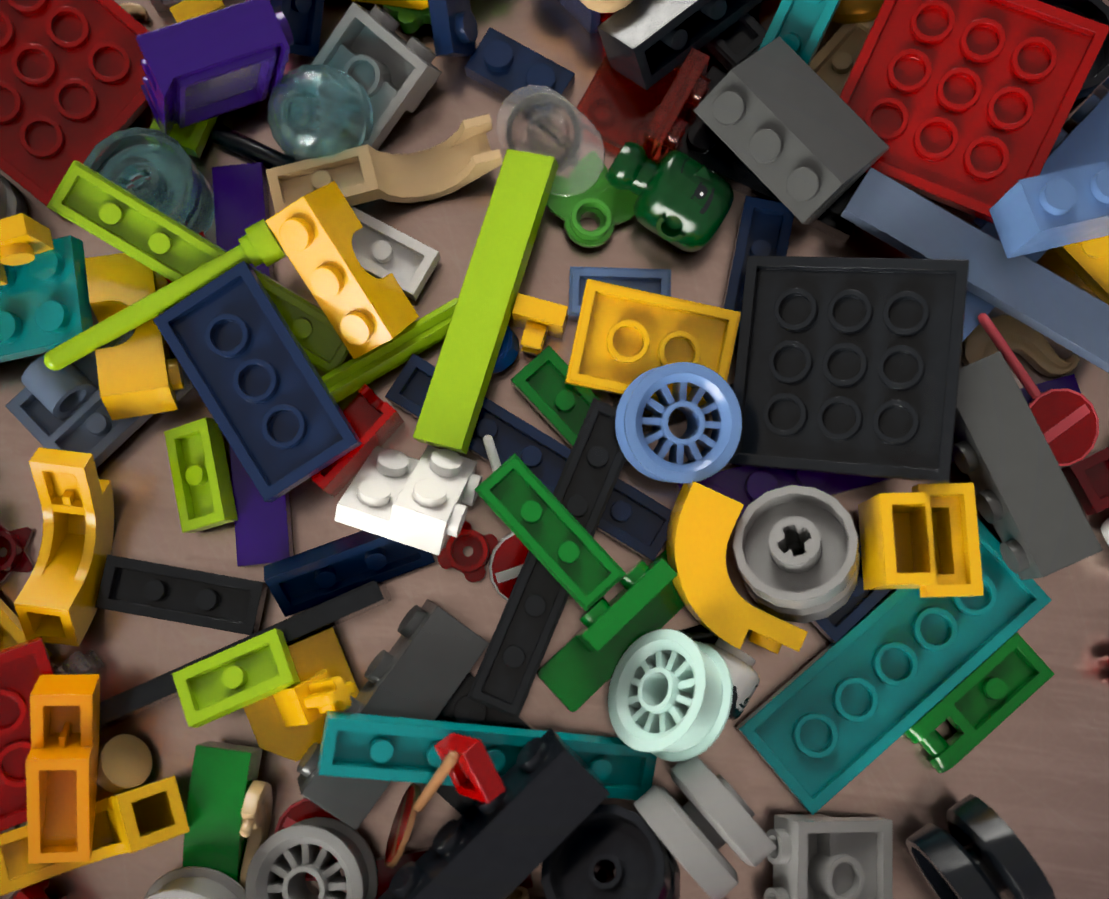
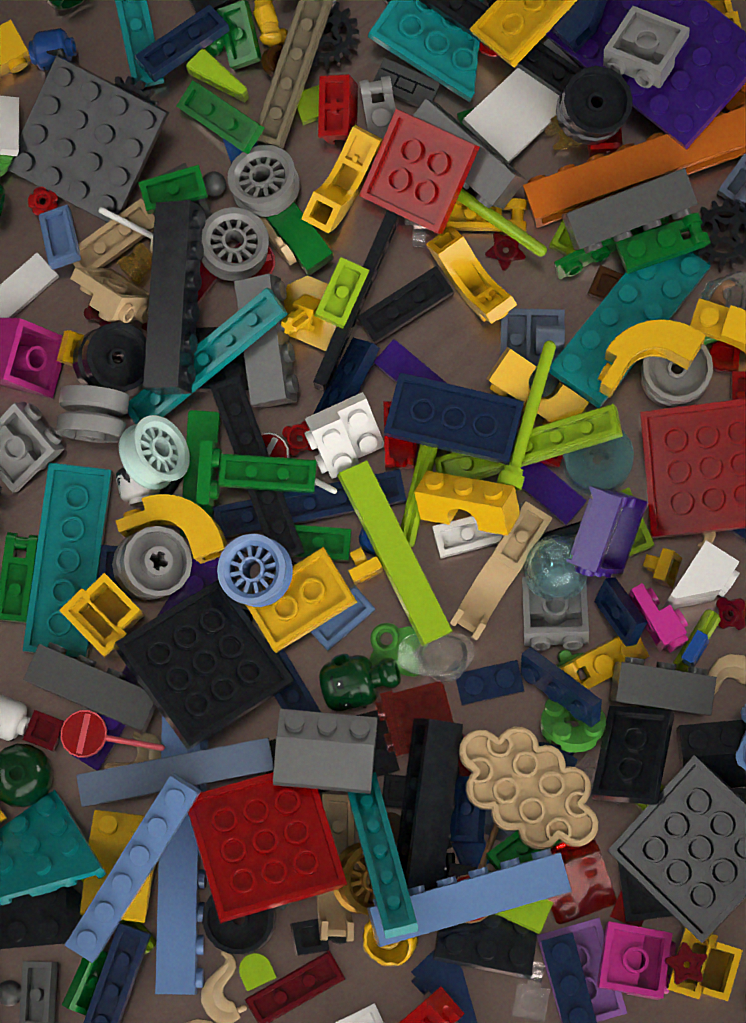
camera: 145 degrees right, 0 degrees up
light orange slope [26,674,100,864] -> none
tan tile [97,734,152,794] -> none
lime plate [164,417,238,533] -> none
medium nougat piece [385,751,459,868] -> none
red tile [434,732,506,804] -> none

